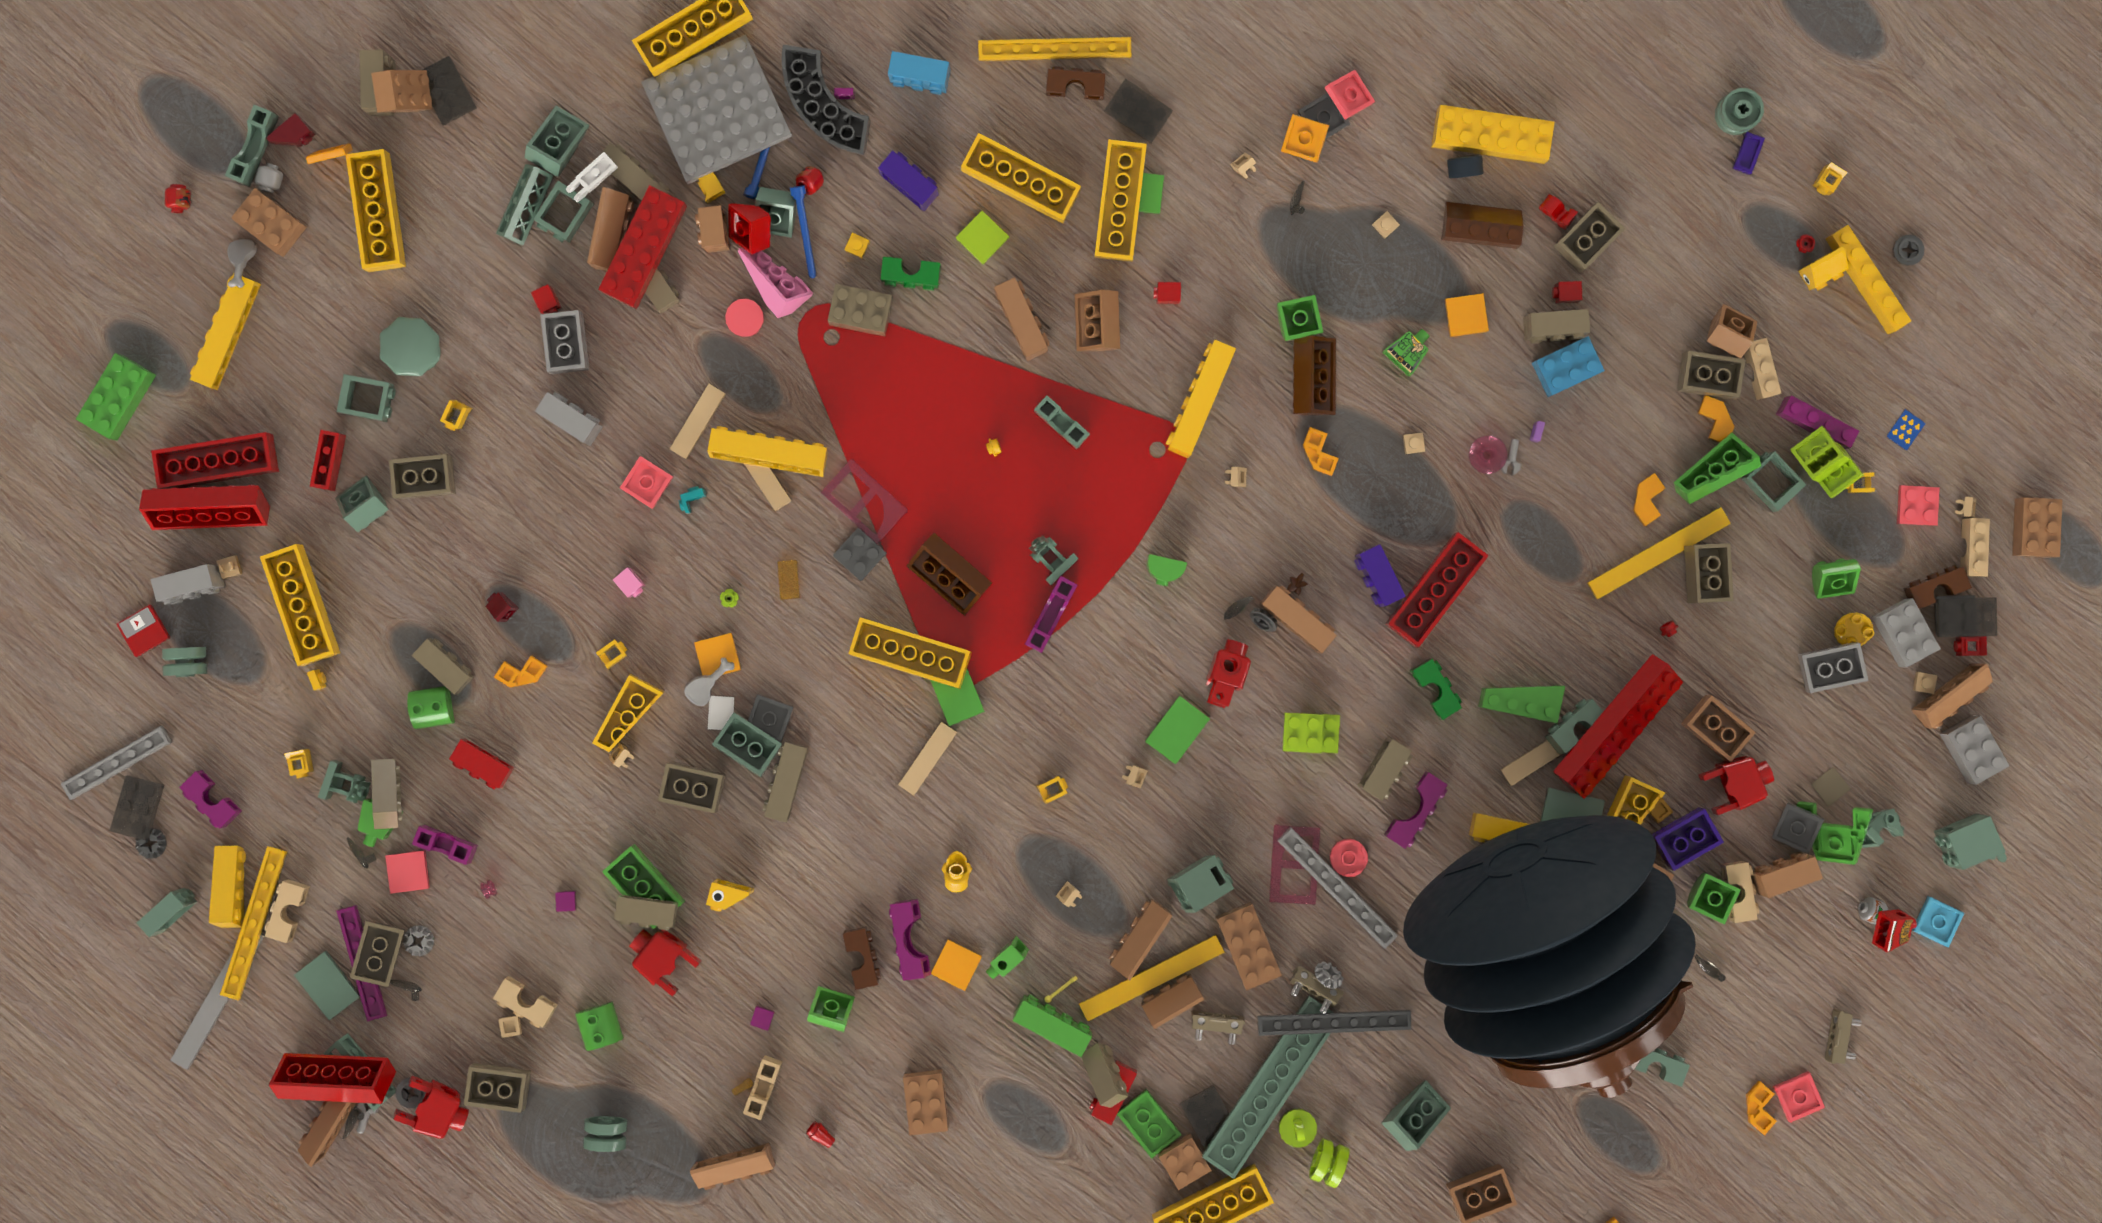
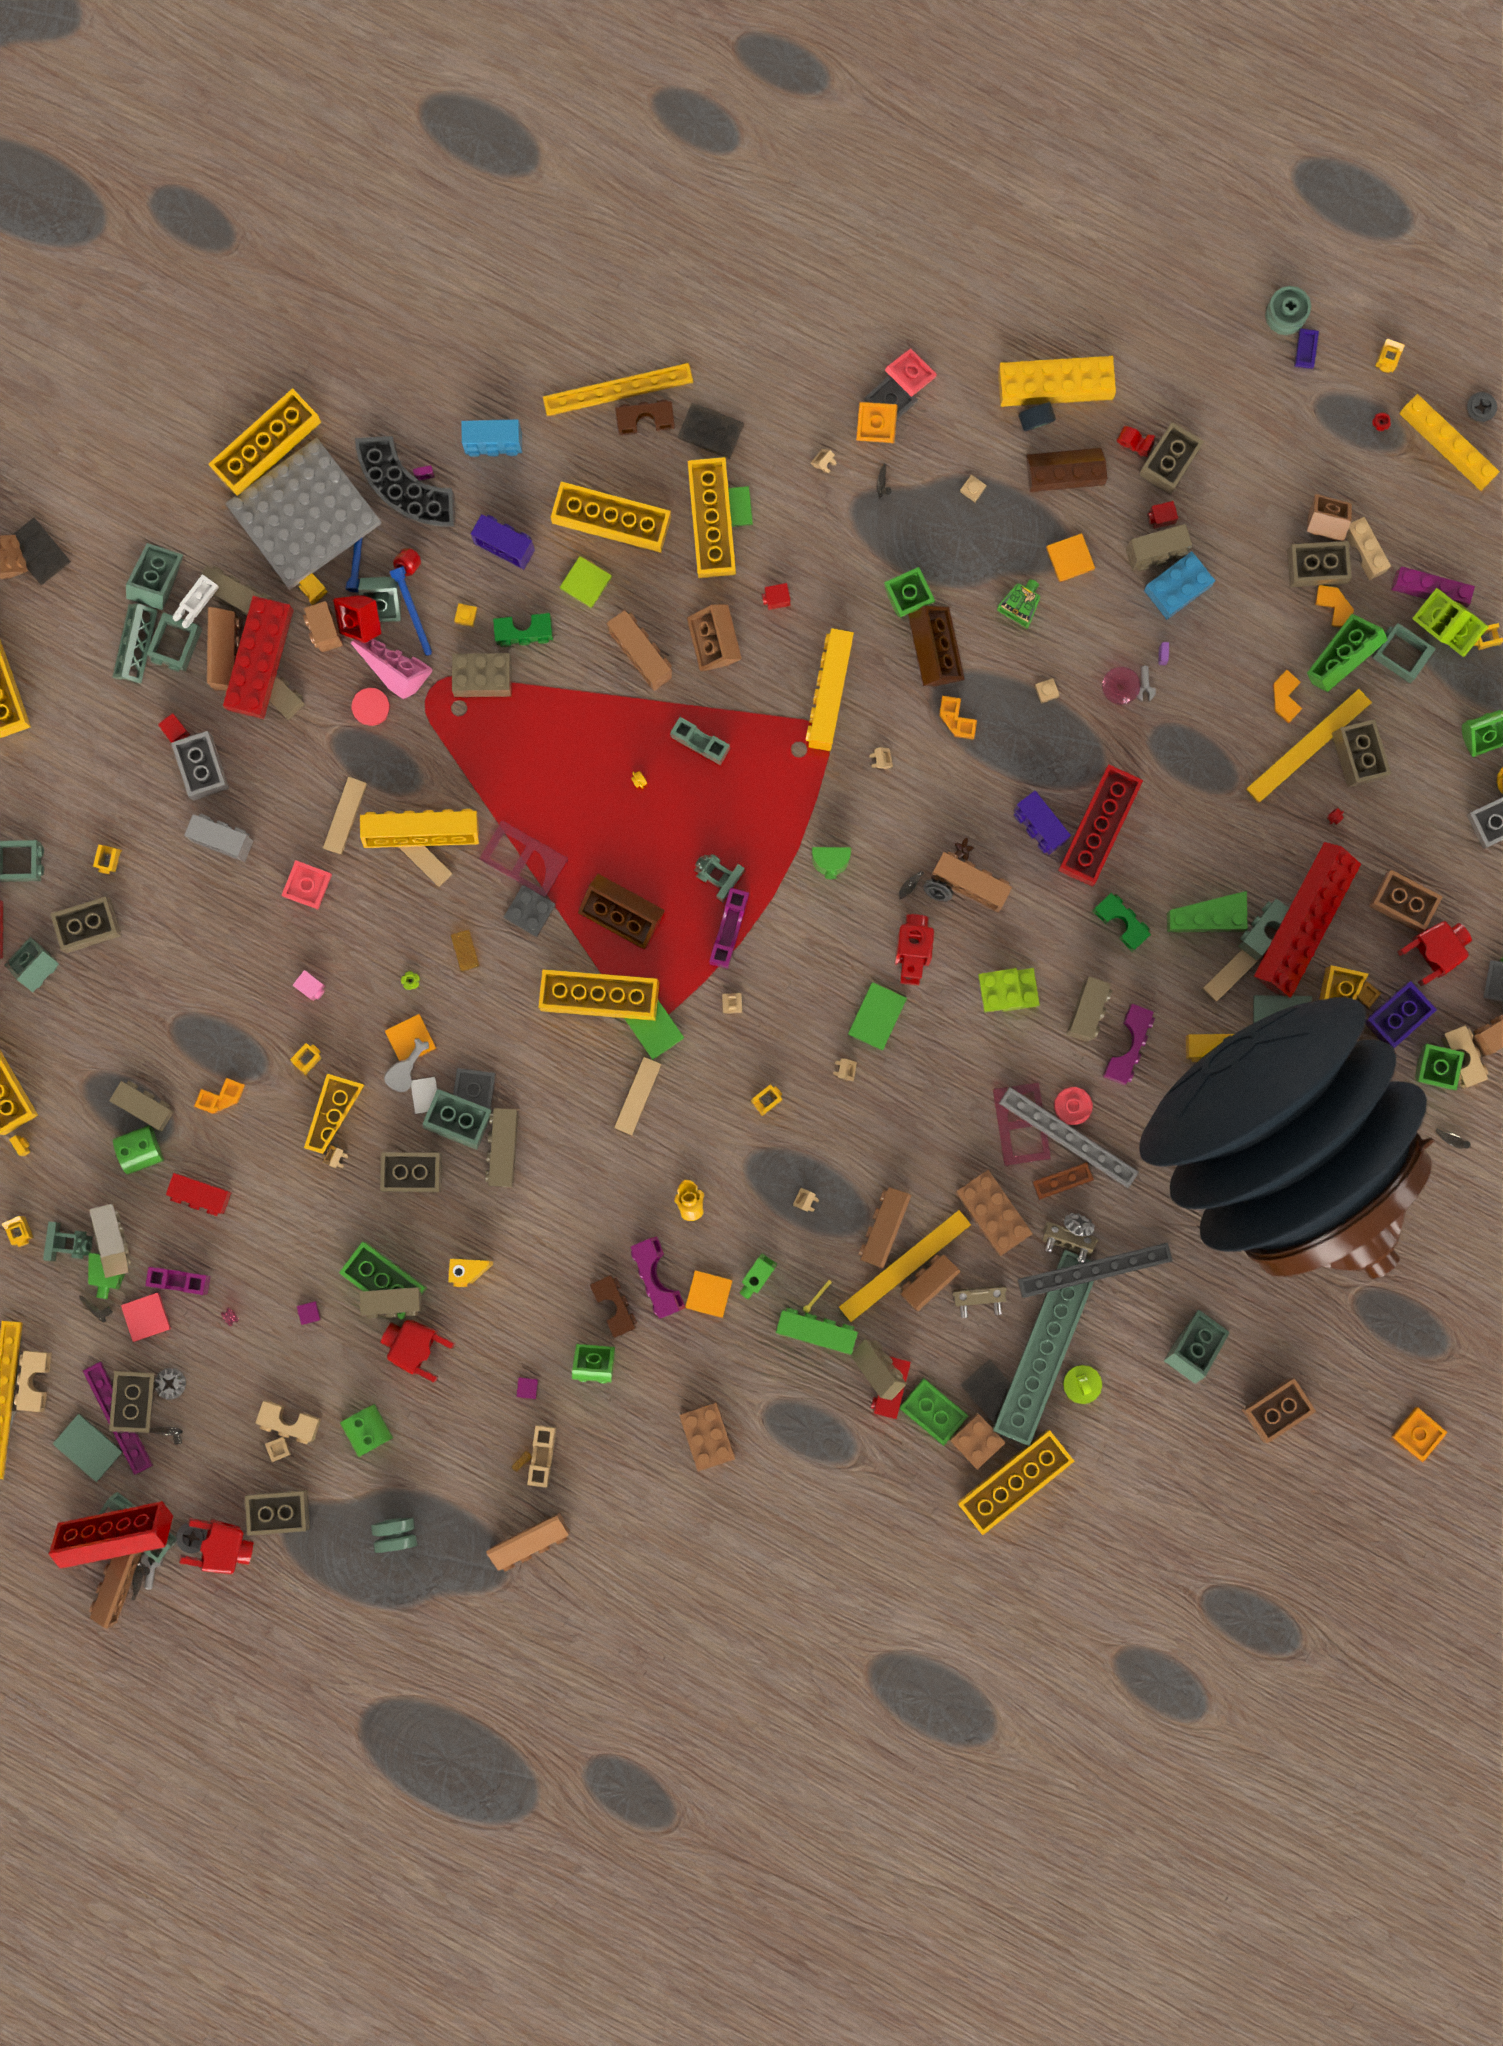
camera: 10 degrees left, 5 degrees down
sand green piece [380,317,441,376] -> none
dark red slope [485,592,519,622] -> none
teal bracket [678,486,707,514] -> none
red cone [806,1121,835,1148] -> none
sand green container [1167,855,1234,913] -> none
lime wheel [1309,1138,1350,1188] -> none
sand green arch [1635,1048,1690,1087] -> none
yellow slope [1798,246,1849,291] -> none
none -> tan tile [722,993,742,1014]
none -> dark orange tile [1032,1162,1094,1200]

